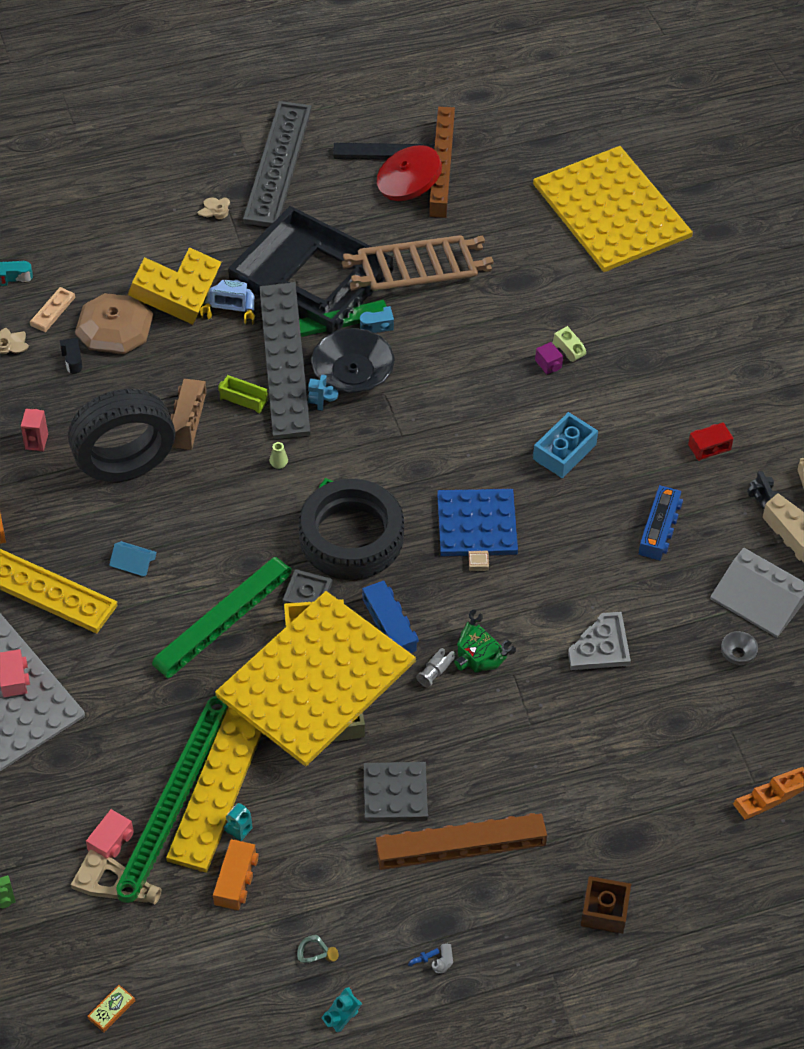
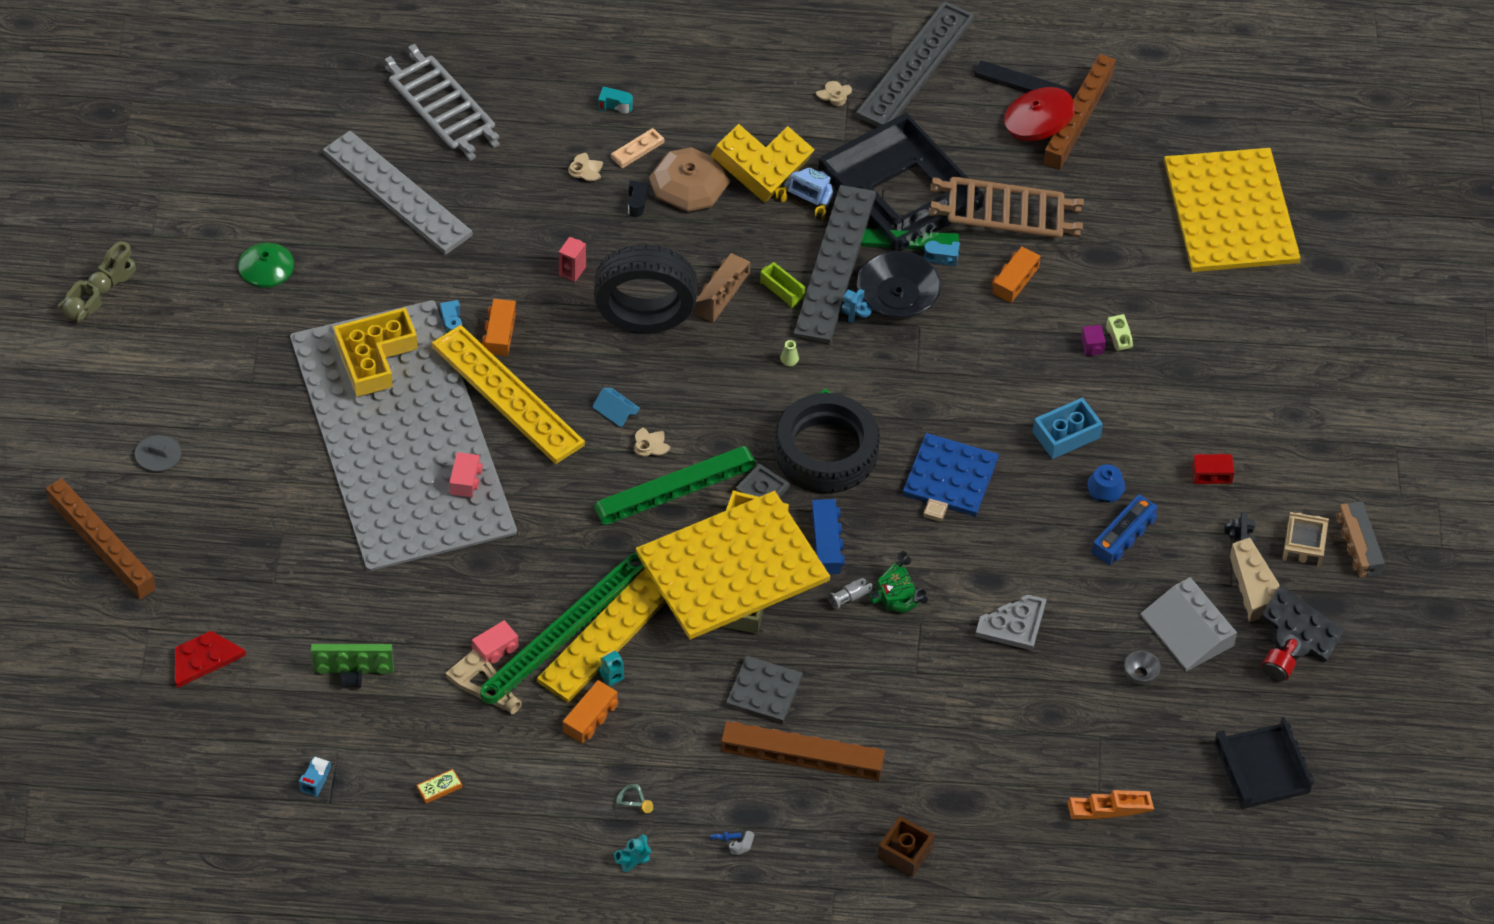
camera: 20 degrees right, 0 degrees up
none -> tan plate [634,428,670,457]
none -> orange brick [992,246,1041,303]
none -> blue cone [1087,464,1126,503]

